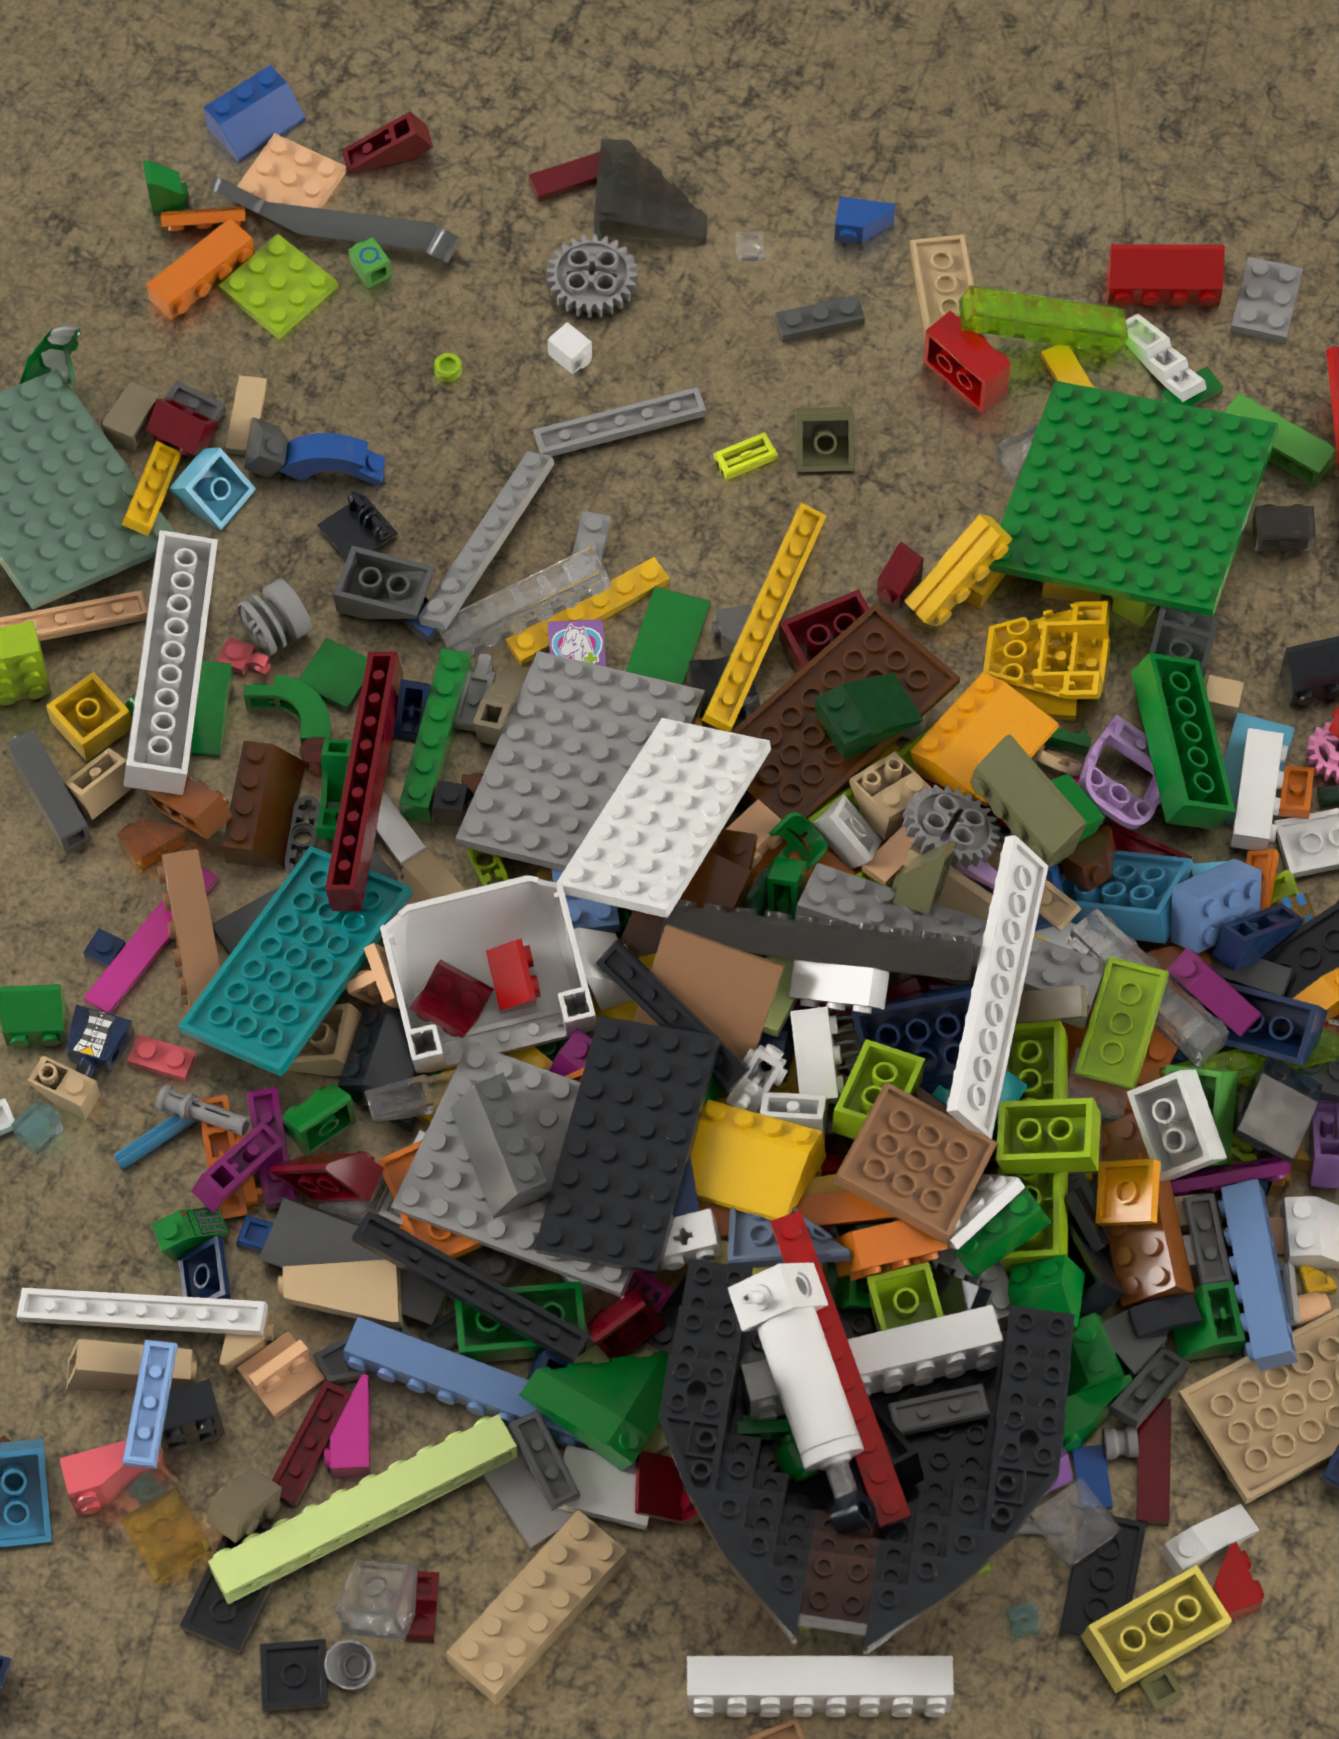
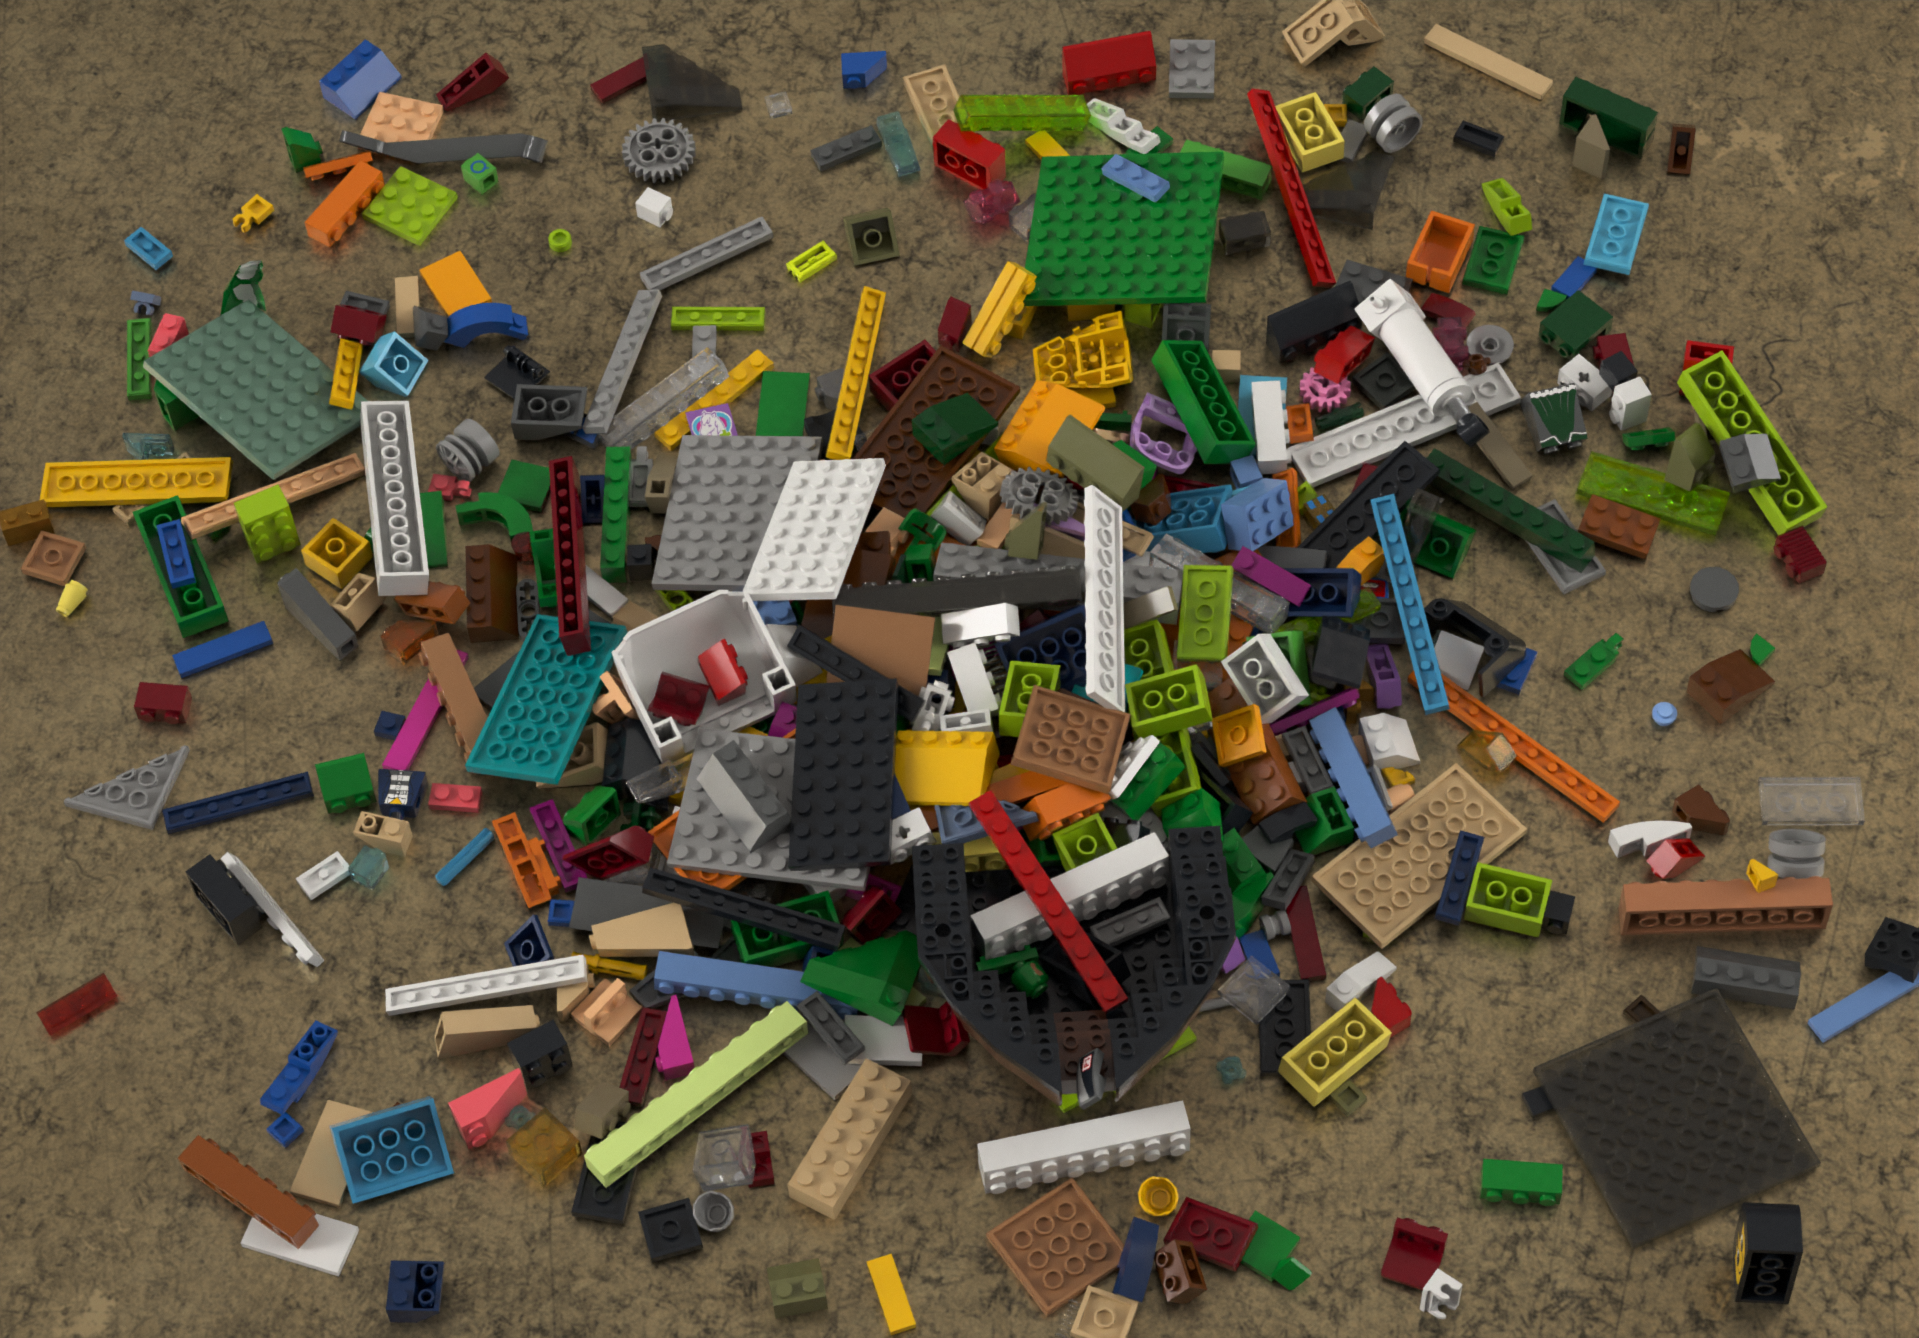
camera: 10 degrees left, 5 degrees down
dark tan brick [101,381,161,452] -> none
light blue tile [123,1340,178,1469] -> none
green slope [151,1207,229,1261] -> none
light grey pin [156,1084,250,1136] -> none
magenta slope [191,1121,285,1213] -> none
white piece [728,1262,877,1536] -> none
dark blue slope [1212,903,1304,971] -> none
none -> yellow plate [232,194,274,233]
none -> light orange tile [419,251,492,317]
none -> yellow pin [571,951,648,980]
none -> dark green hips [620,794,662,832]
none -> lime tile [671,307,765,331]
none -> clear light blue slope [876,111,921,177]
none -> clear pink brick [963,179,1021,224]
none -> slope [1076,1048,1107,1110]
none -> medium blue plate [1101,154,1170,203]
none -> medium blue brick [1230,455,1263,489]

